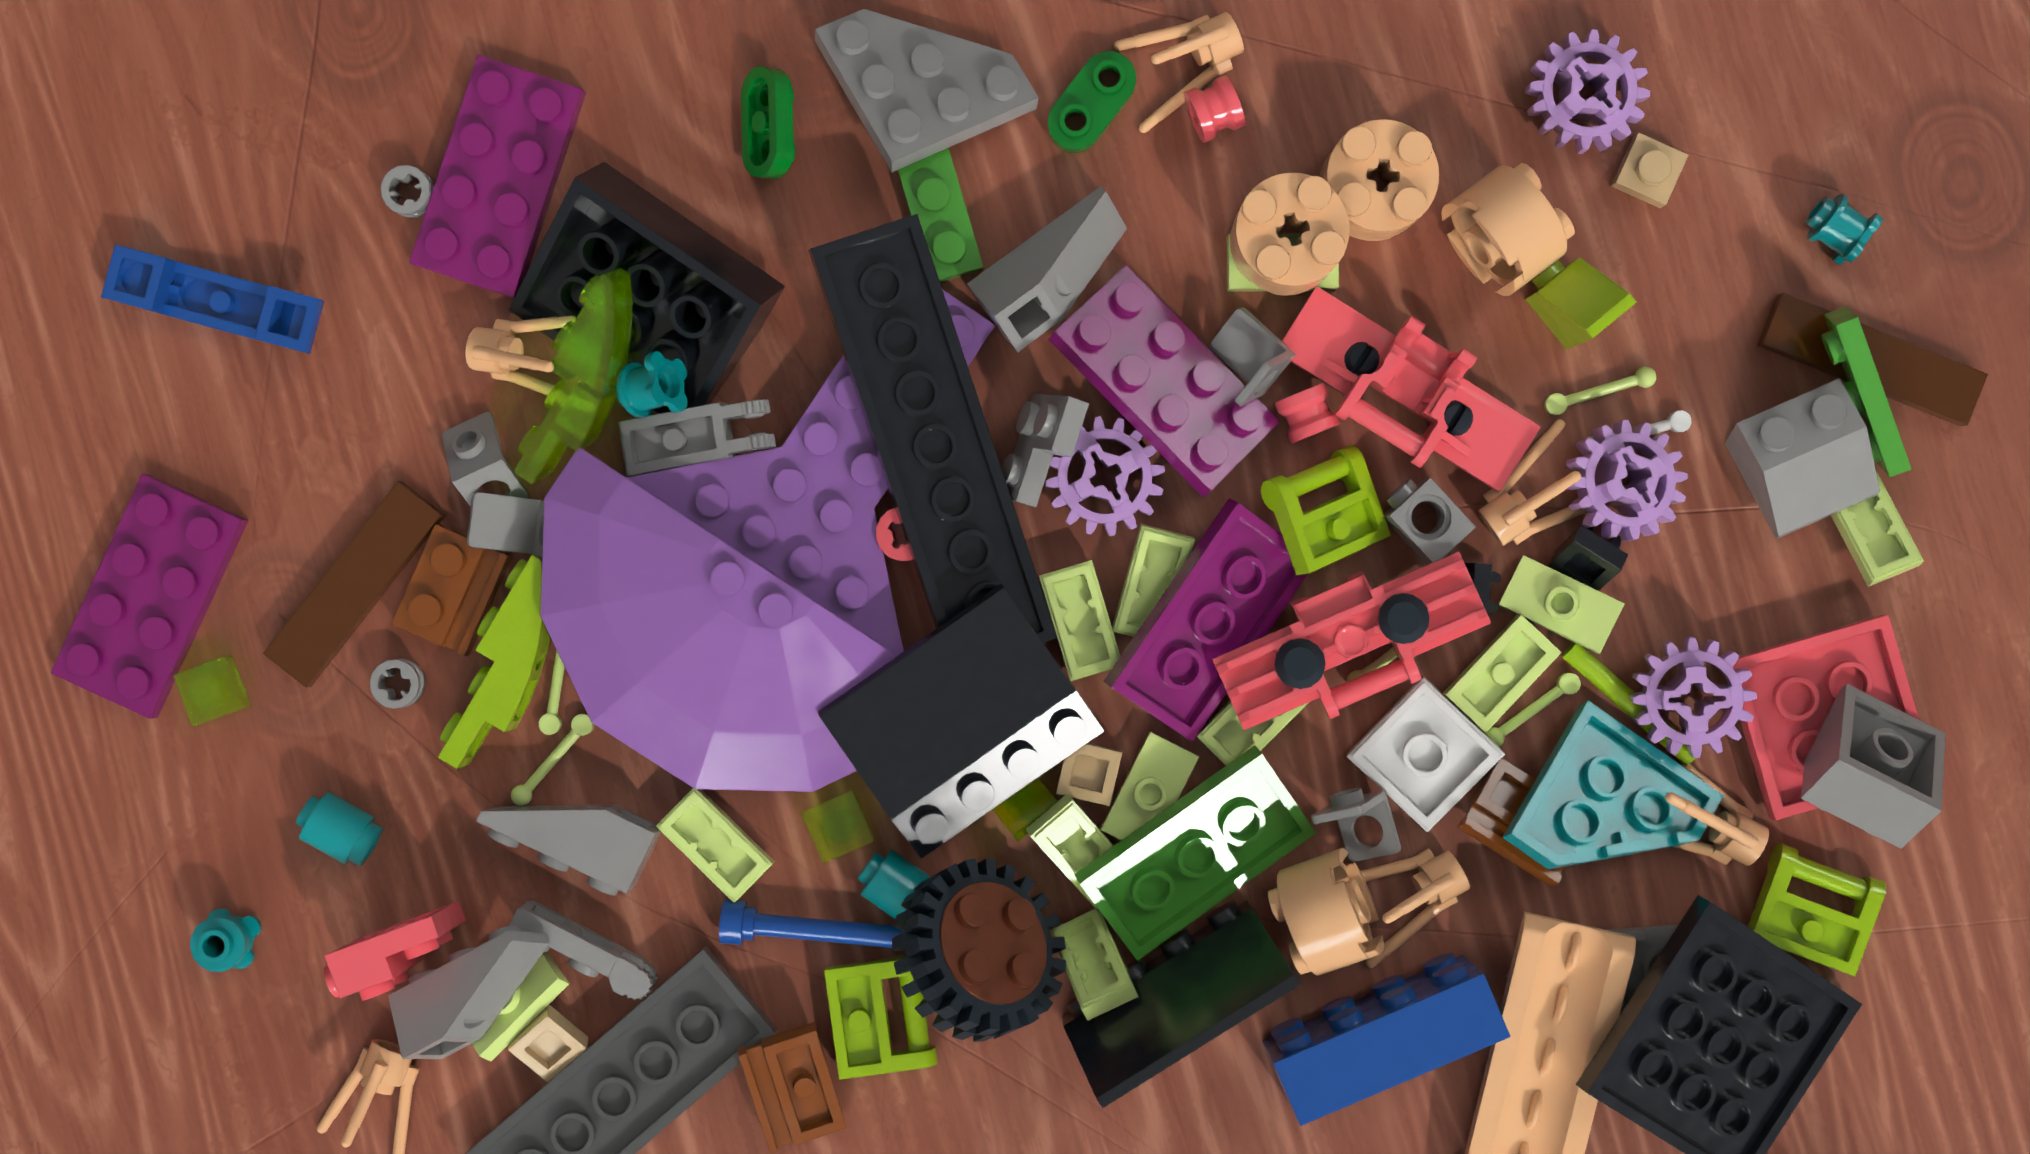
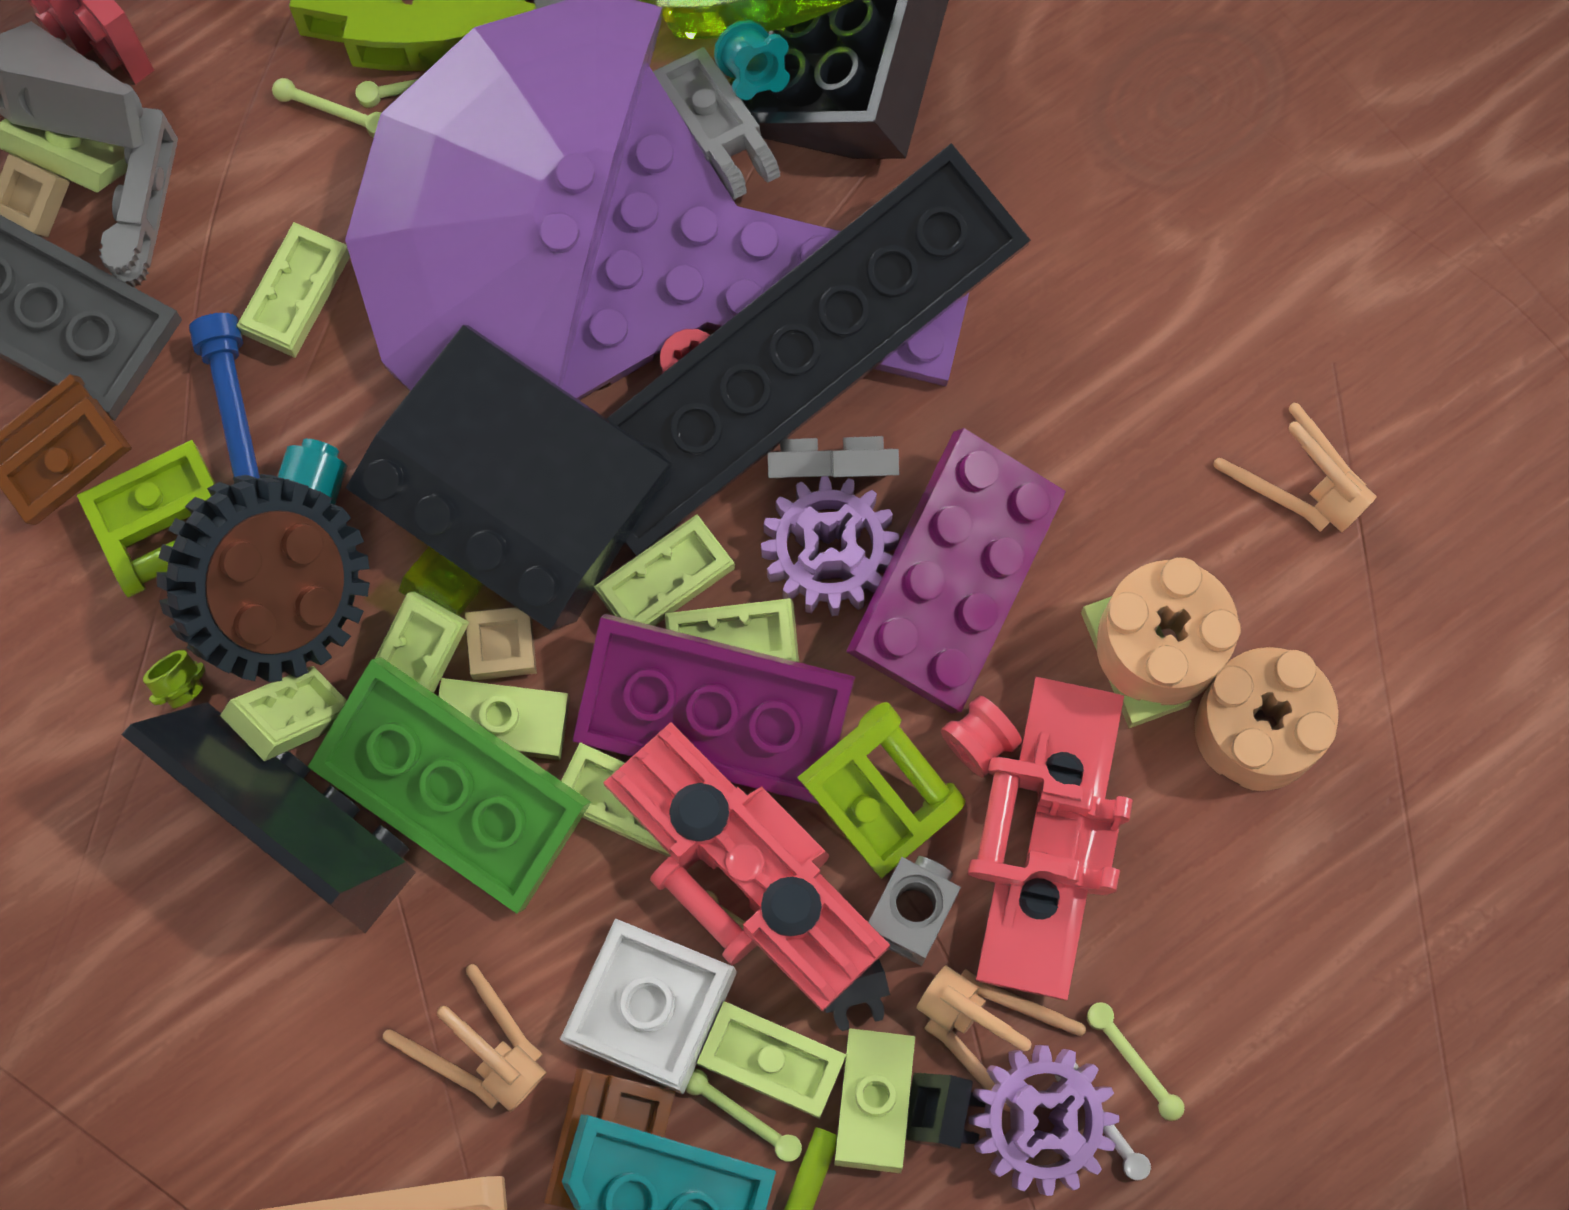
camera: 70 degrees right, 15 degrees down
light grey slope [476,804,662,896] -> none
green plate [741,66,795,179] -> none
clear neon green plate [801,789,875,864] -> none
light grey plate [815,9,1039,173] -> none
bright green plate [898,148,984,283] -> none
light grey slope [967,186,1127,353] -> none
green plate [1048,51,1136,153] -> none
coral wheel [1183,75,1246,143] -> none
light grey bracket [1210,307,1296,407] -> none
blue brick [1262,953,1511,1126] -> none
light nougat brick [1268,848,1384,976] -> none
light grey bracket [1311,788,1401,862] -> none
light nougat brick [1441,163,1575,296] -> none
lavender gear [1525,29,1650,154] -> none
lime slope [1525,257,1637,350] -> none
tan plate [1611,132,1689,208] -> none
none -> lime plate [143,650,205,708]

